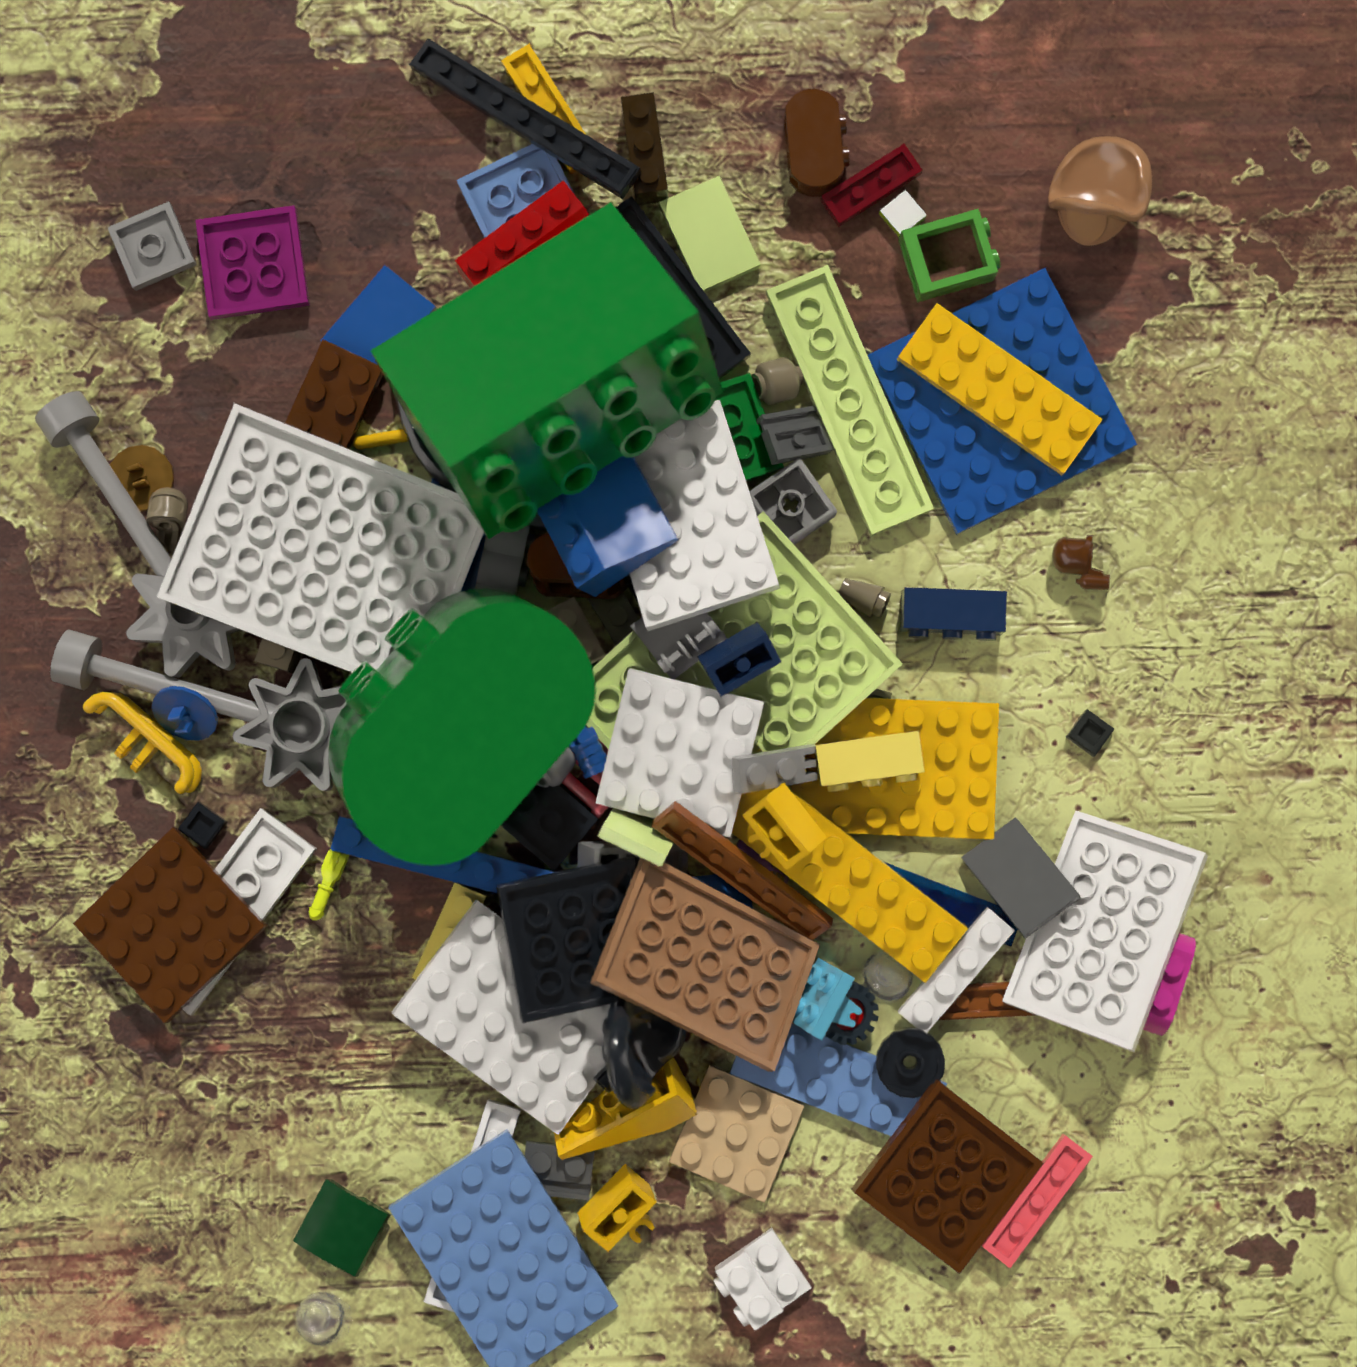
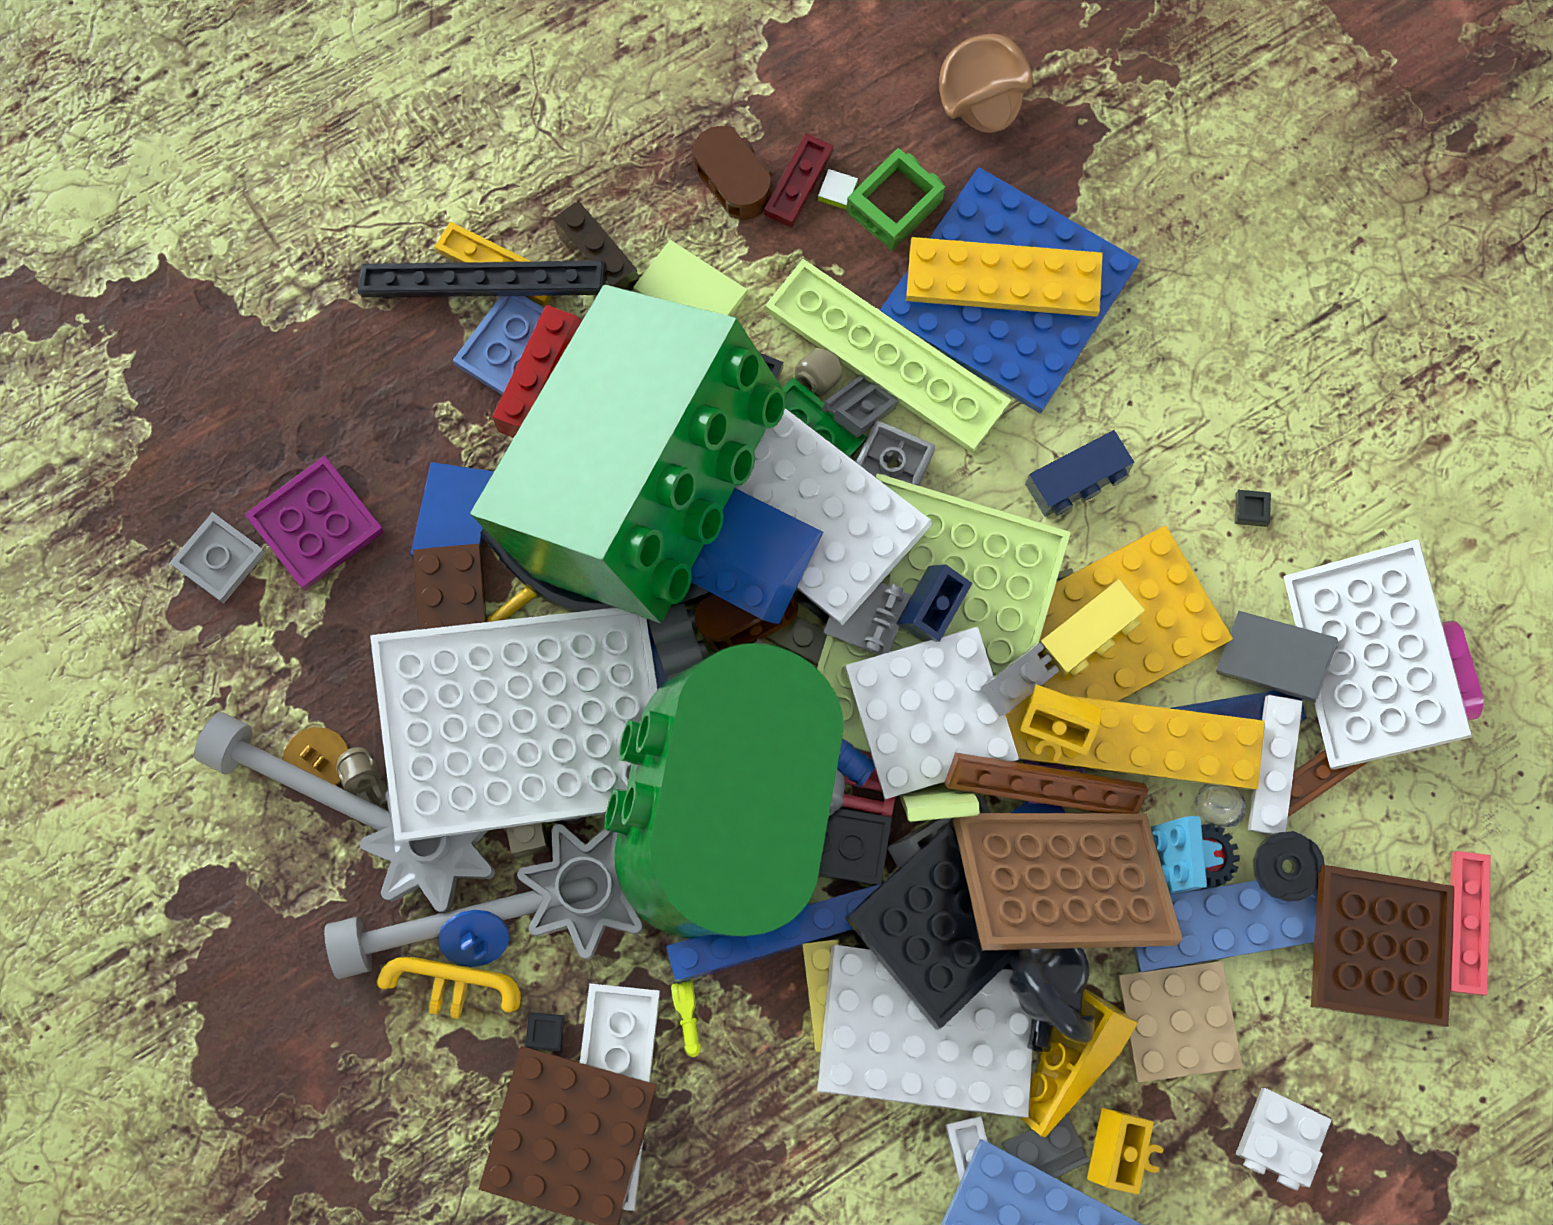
camera: 30 degrees left, 10 degrees down
dark tan cone [839,578,891,618] -> none
reddish brown piece [1052,535,1110,590] -> none

